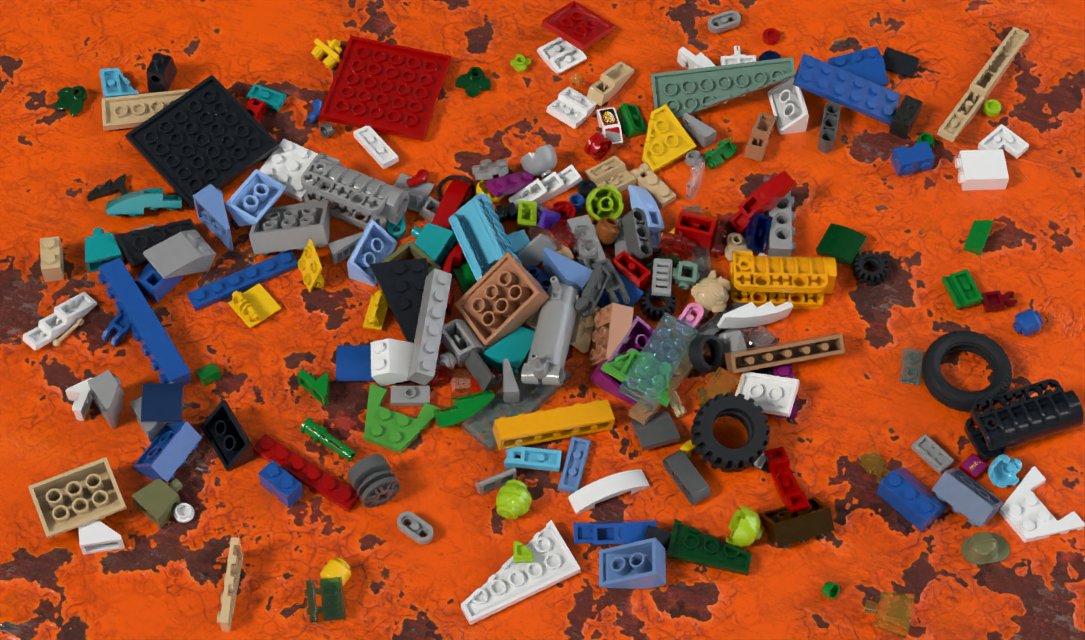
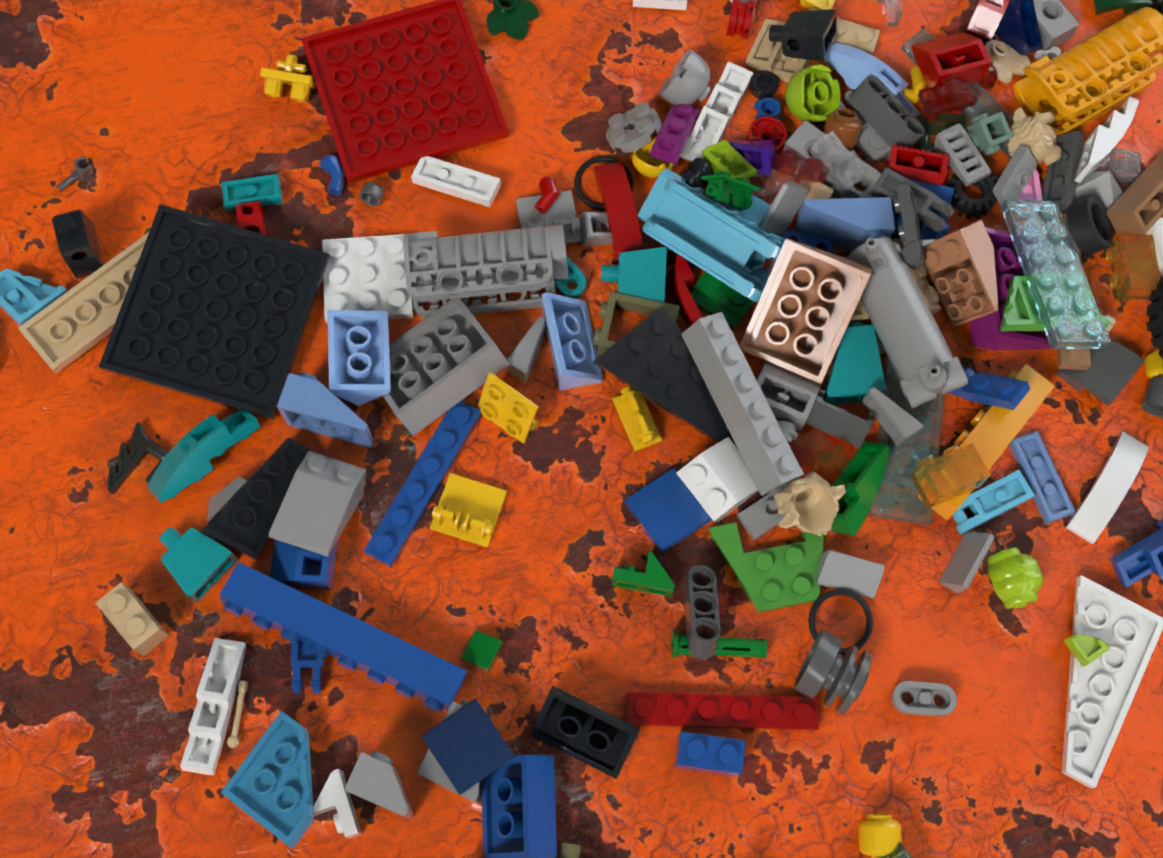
camera: 35 degrees left, 15 degrees up
none -> flat silver hand [56,157,93,191]
none -> dark azure plate [221,711,314,849]
none -> dark grey beam [684,565,721,659]
none -> green hinge [701,171,761,210]
none -> black torso [769,9,838,62]
none -> tan hair [774,471,846,536]
none -> black tyre [808,589,873,655]
none -> light grey slope [815,550,885,599]
none -> clear yellow brick [909,443,991,509]
none -> blue hinge [949,366,1030,410]
none -> light grey plate [992,146,1037,210]

